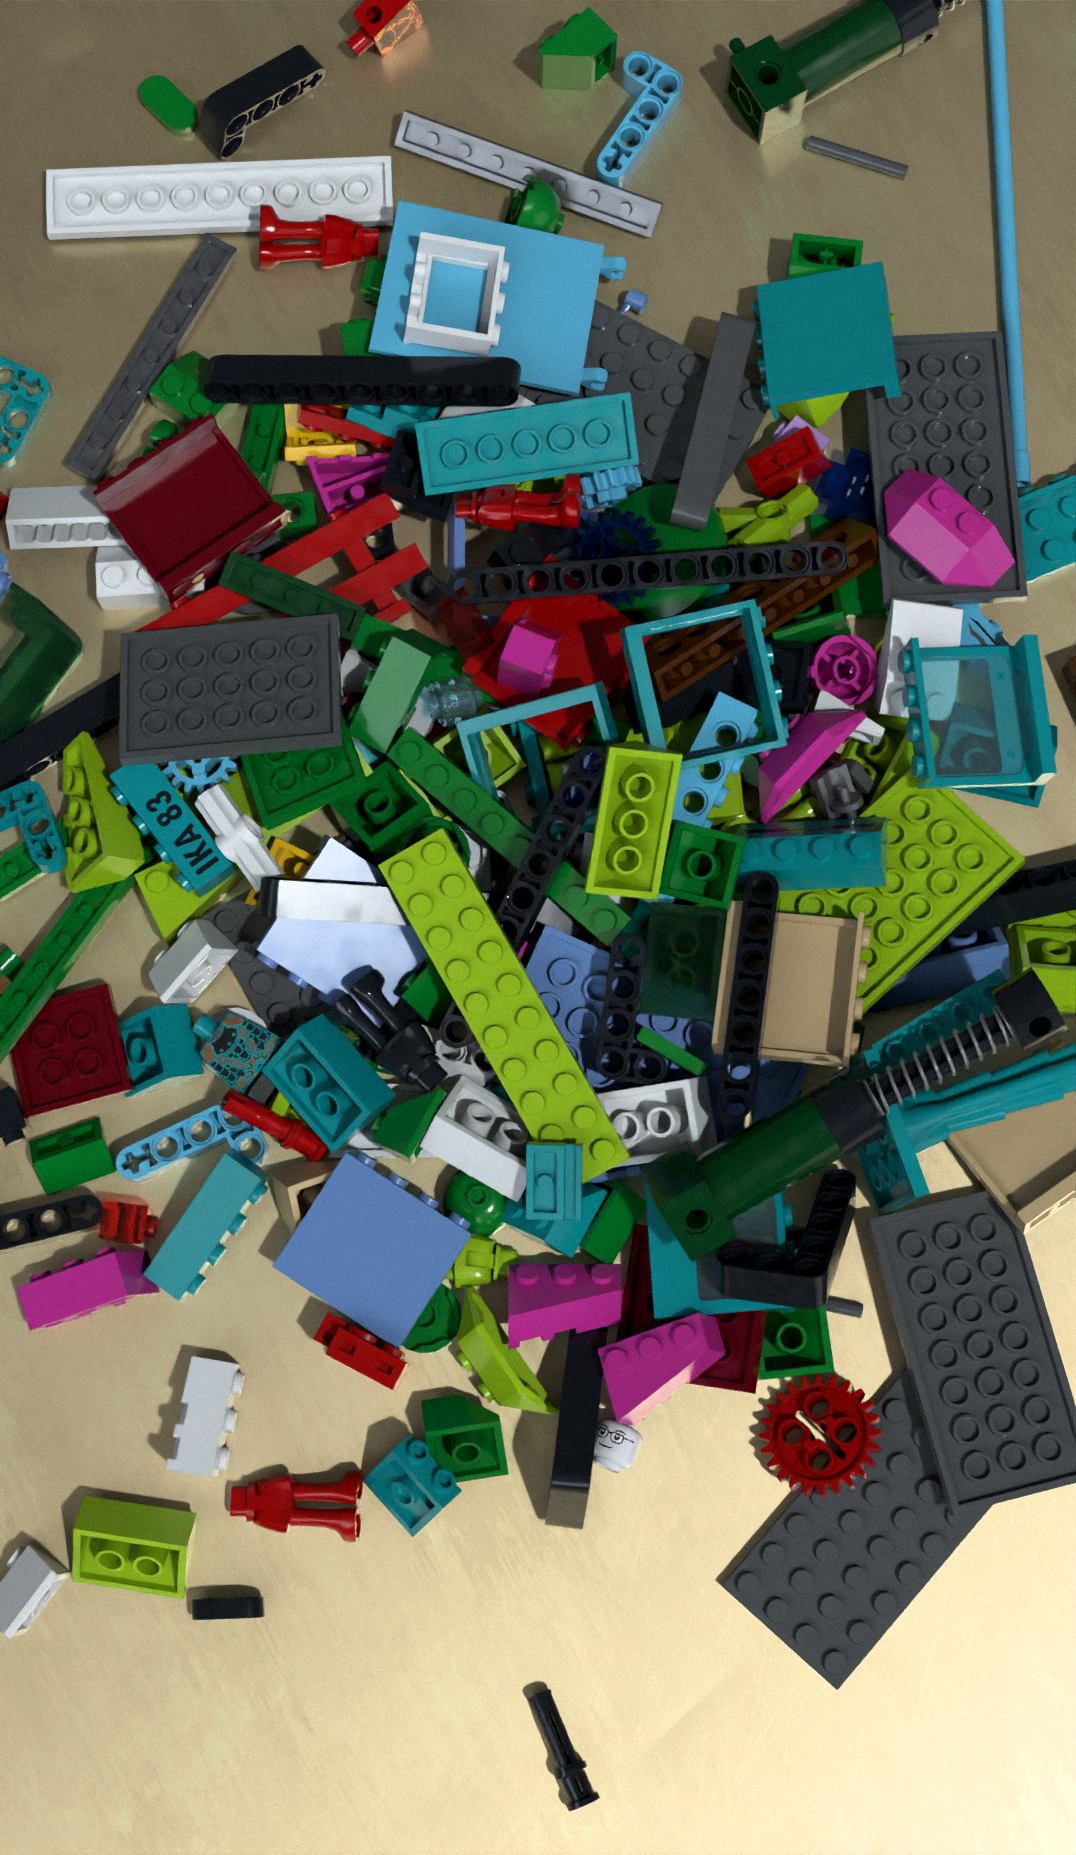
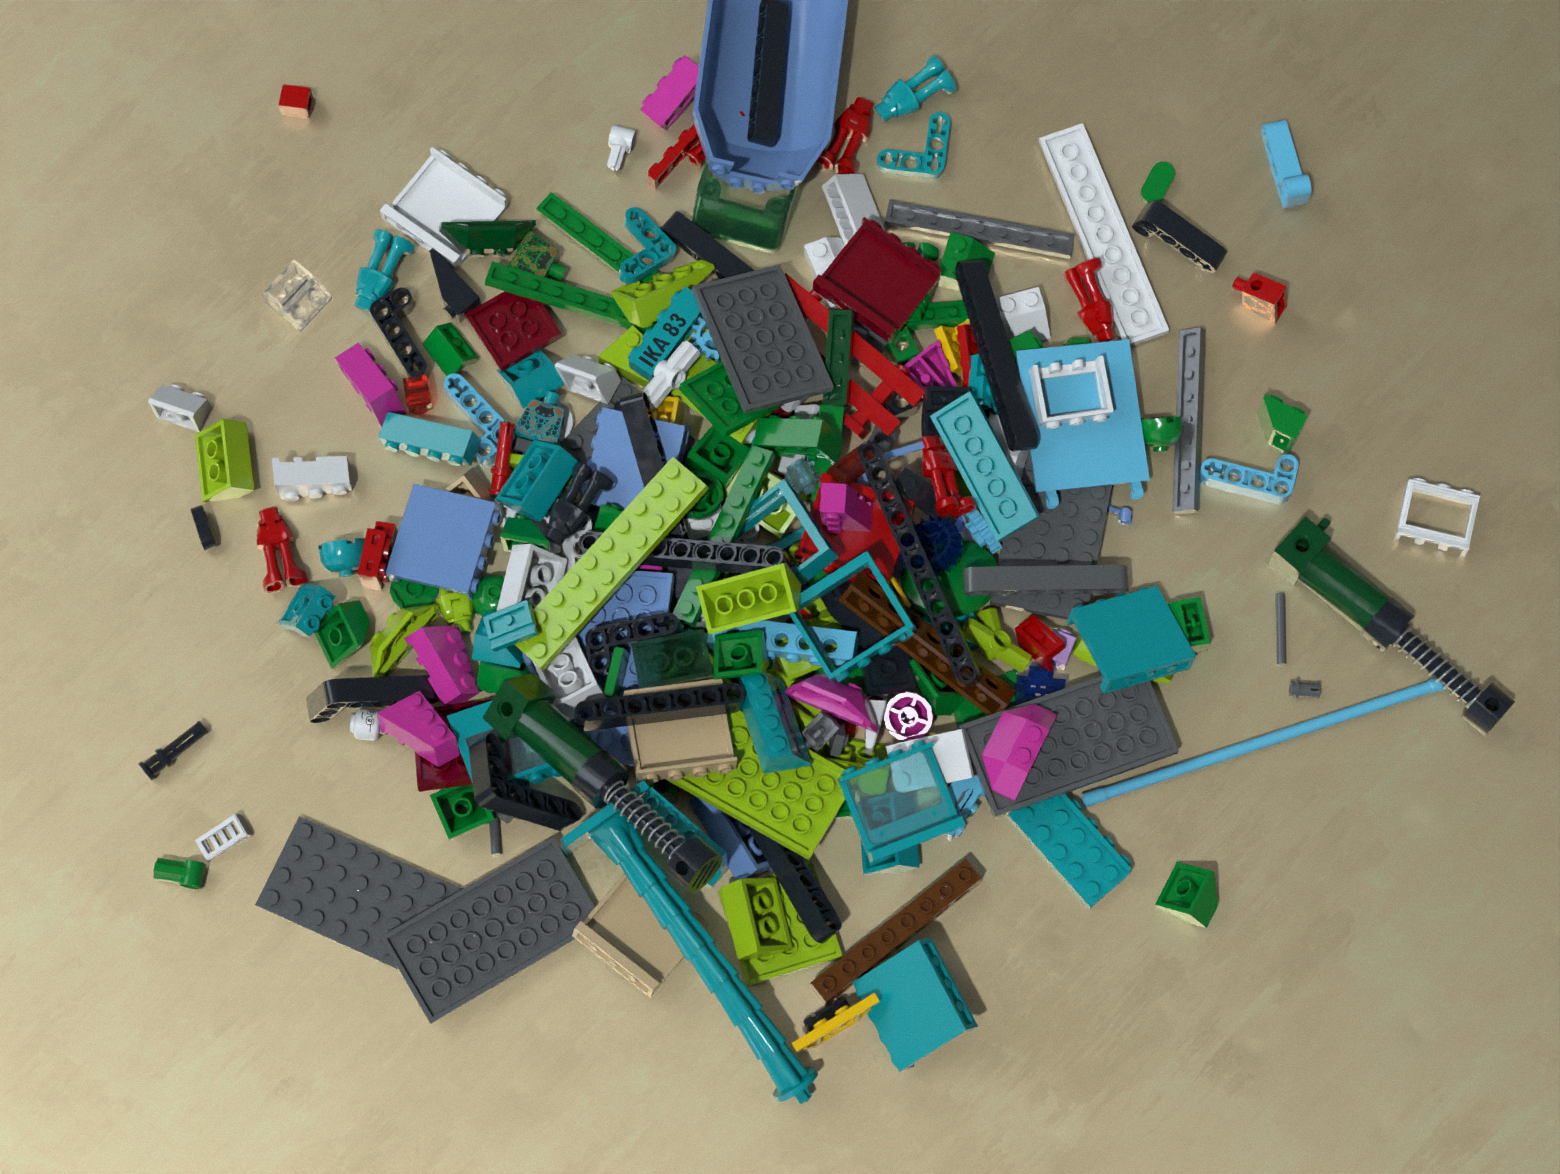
camera: 75 degrees right, 5 degrees down
red gear [759,1373,883,1499] -> none
none -> green piece [153,858,206,890]
none -> white slope [195,814,253,861]
none -> teal cylinder [318,538,365,577]
none -> white slope [995,287,1051,342]
none -> dark grey pin [1289,679,1321,699]

